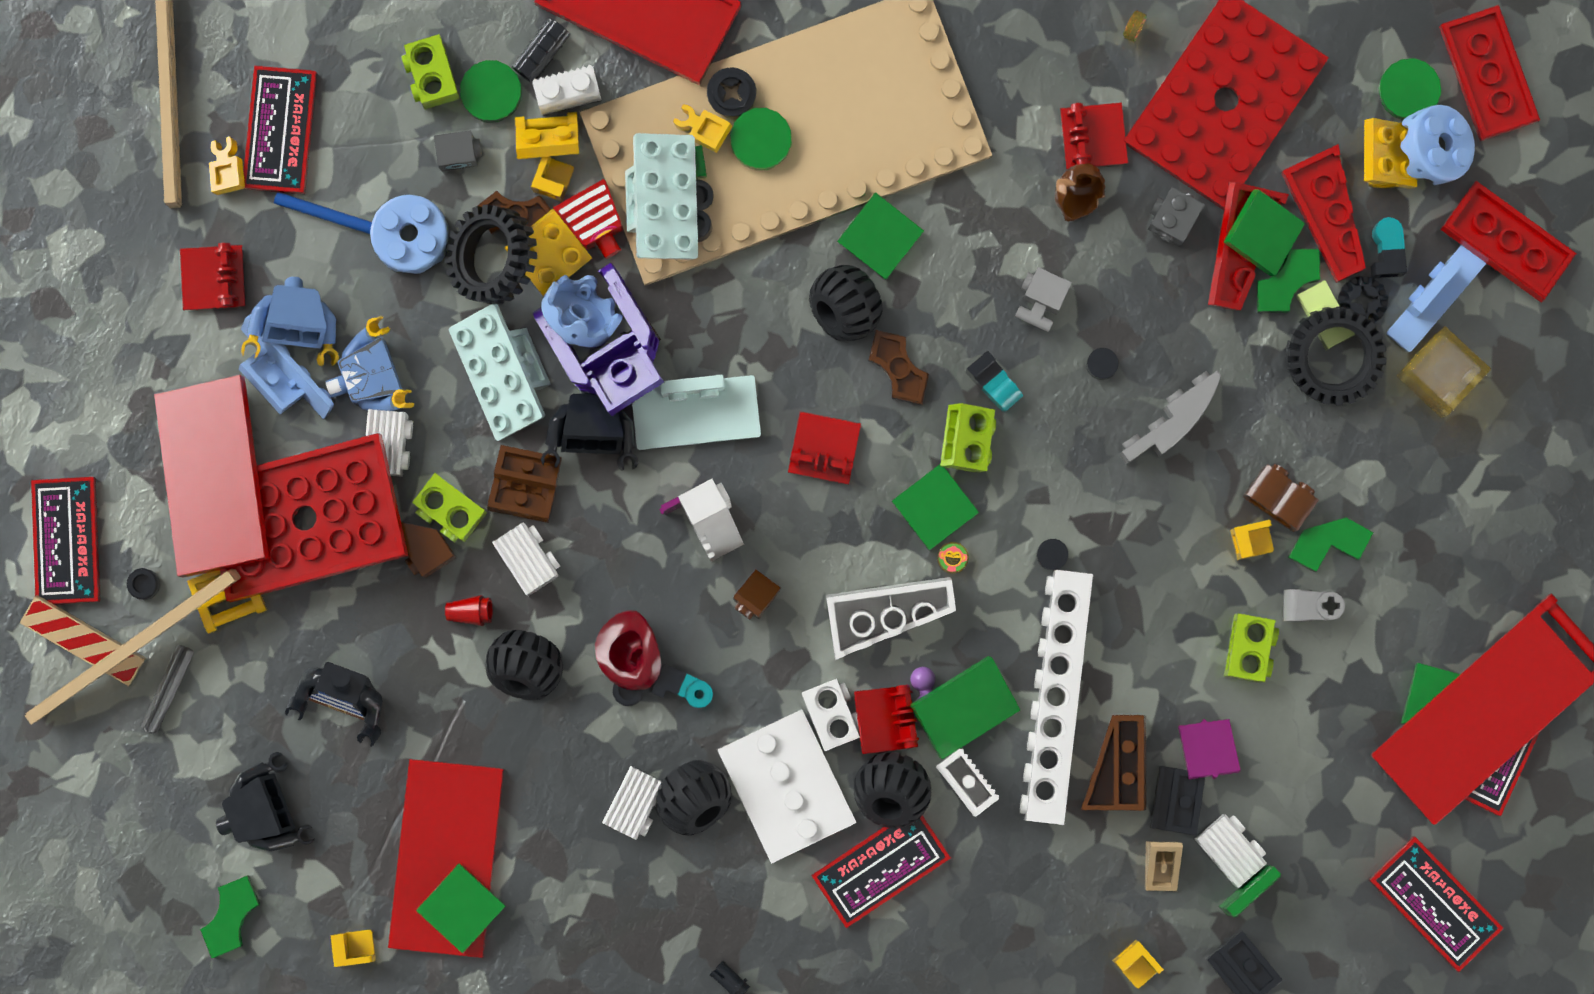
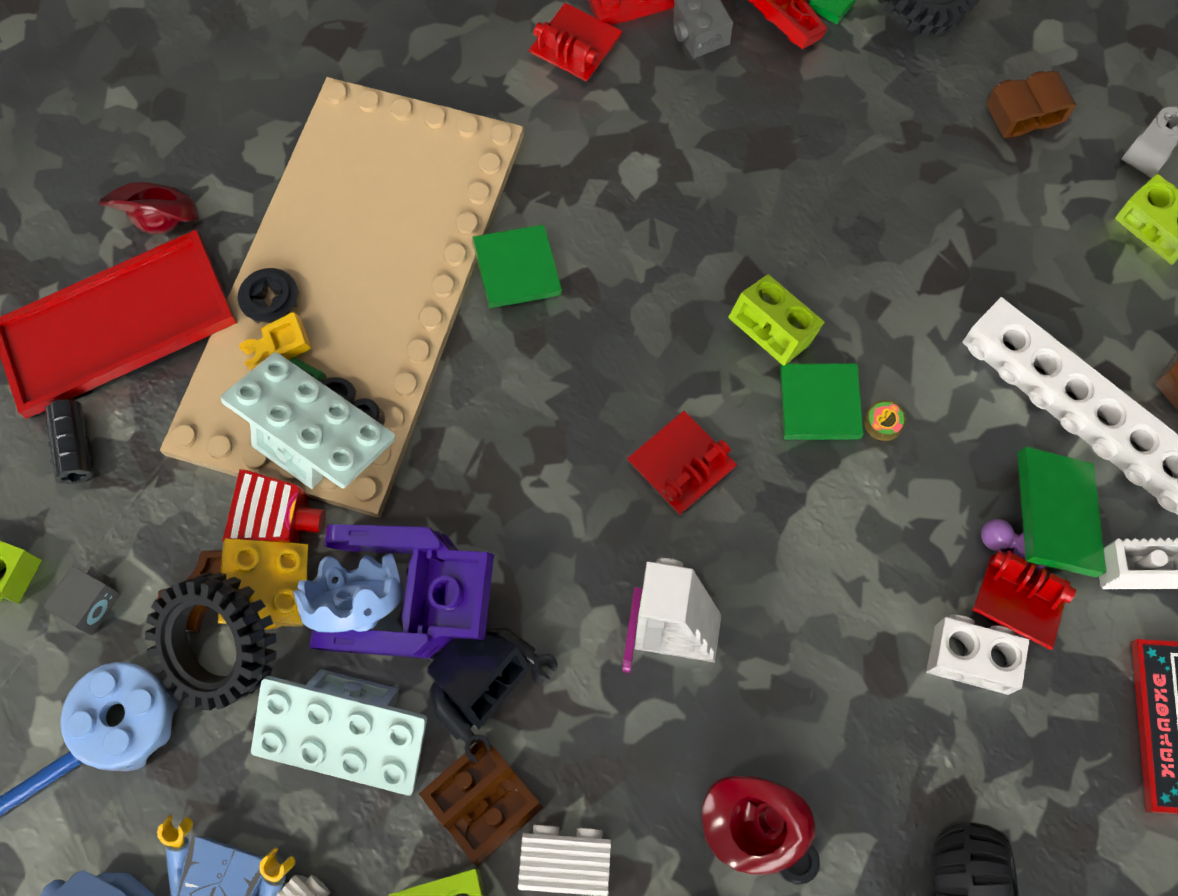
camera: 50 degrees left, 15 degrees down
green tile [460,60,522,122] -> none
yellow plate [515,112,579,159] -> none
yellow panel [531,156,574,202] -> none
white brick [533,65,601,115] -> none
light aqua bracket [632,375,761,450] -> none
leg [652,664,713,708] -> none
white plate [718,709,856,864] -> none
green tile [730,108,792,170] -> none
reddish brown slope [733,569,781,620] -> none
black wheel [809,265,883,341] -> none
white wedge [826,577,956,660] -> none
black wheel [854,752,932,828] -> none
reddish brown tile [869,330,929,405] -> none
leg [965,351,1023,412] -> none
light grey brick [1015,267,1072,332] -> none
black tile [1036,539,1068,570] -> none
reddish brown hair [1055,163,1106,222] -> none
black tile [1086,348,1119,380] -> none
light grey slope [1119,370,1221,464] -> none
yellow panel [1230,520,1274,560] -> none
green tile [1288,518,1374,572] -> none

